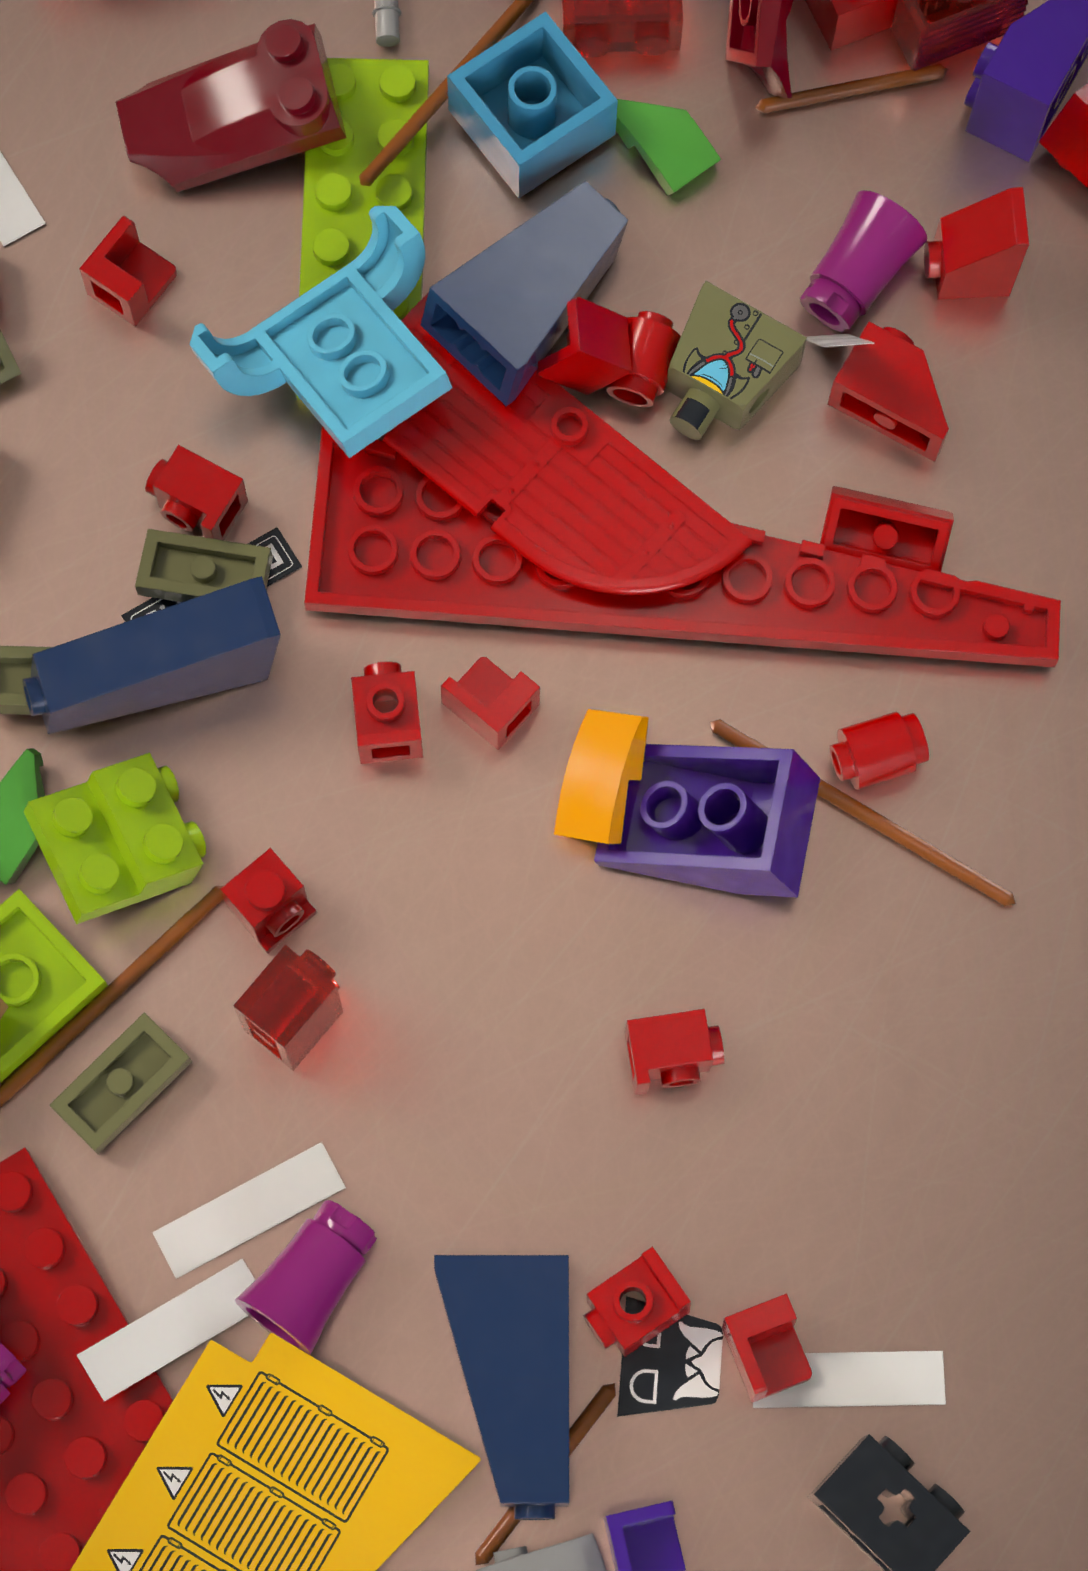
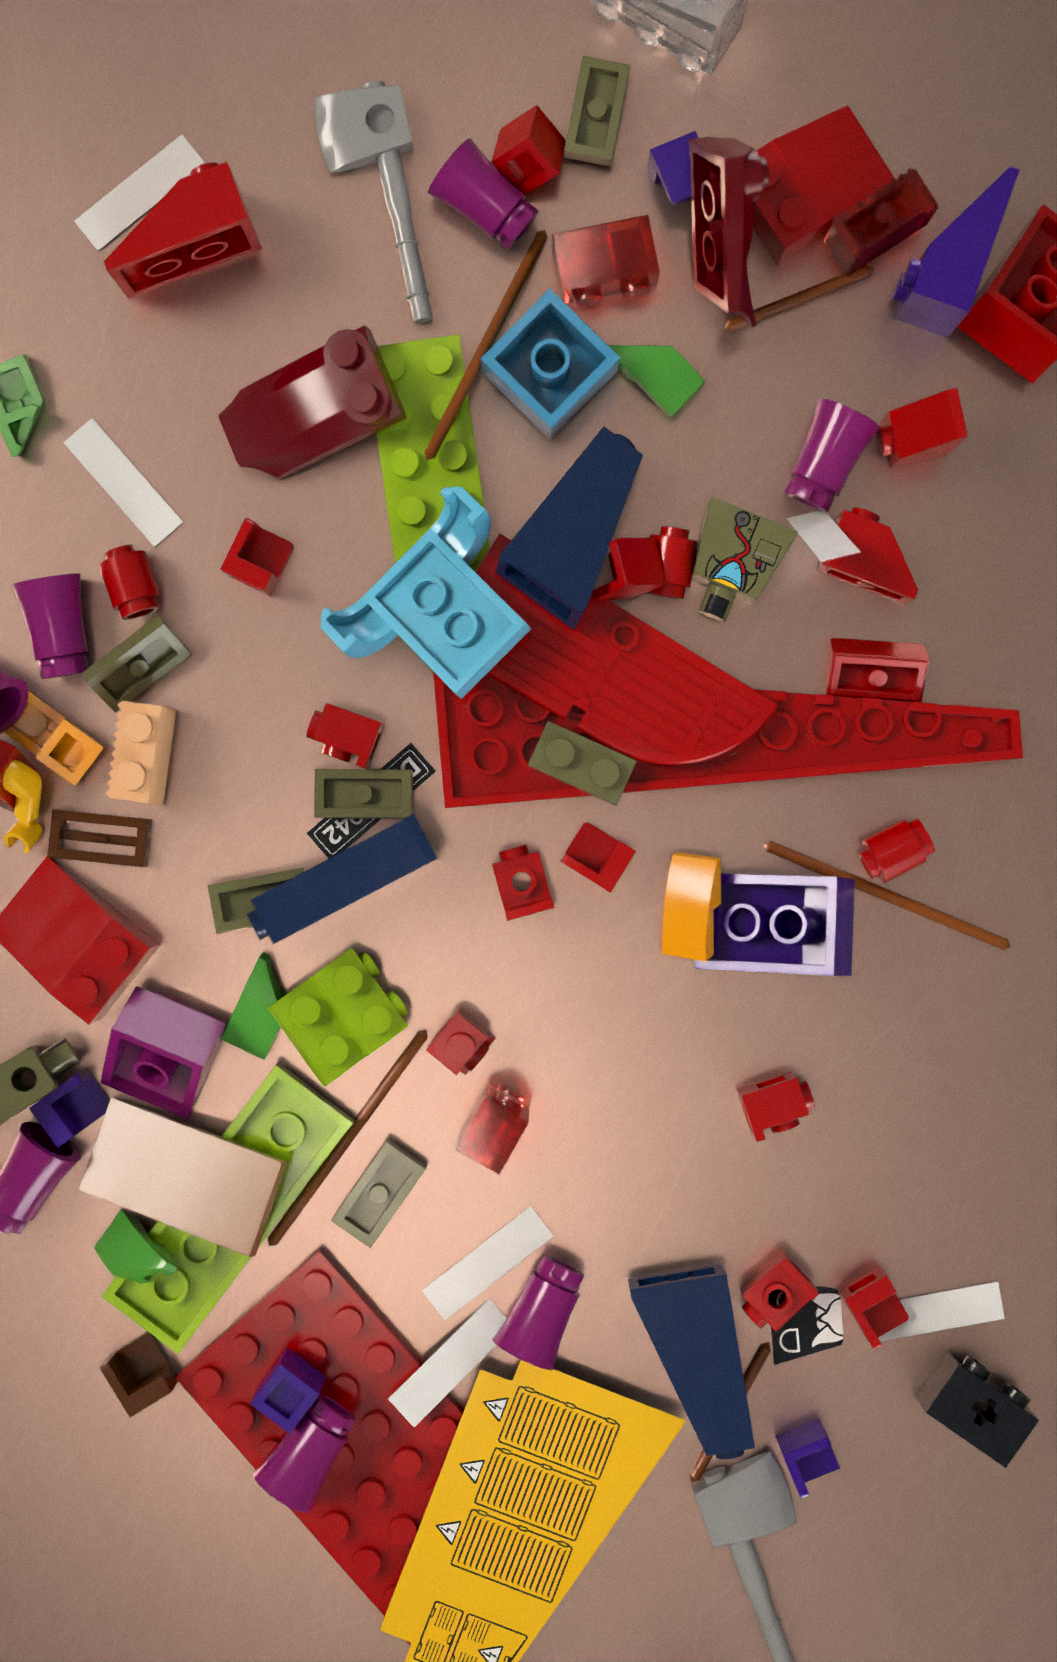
camera: 10 degrees left, 15 degrees up
none -> olive plate [528,721,637,806]

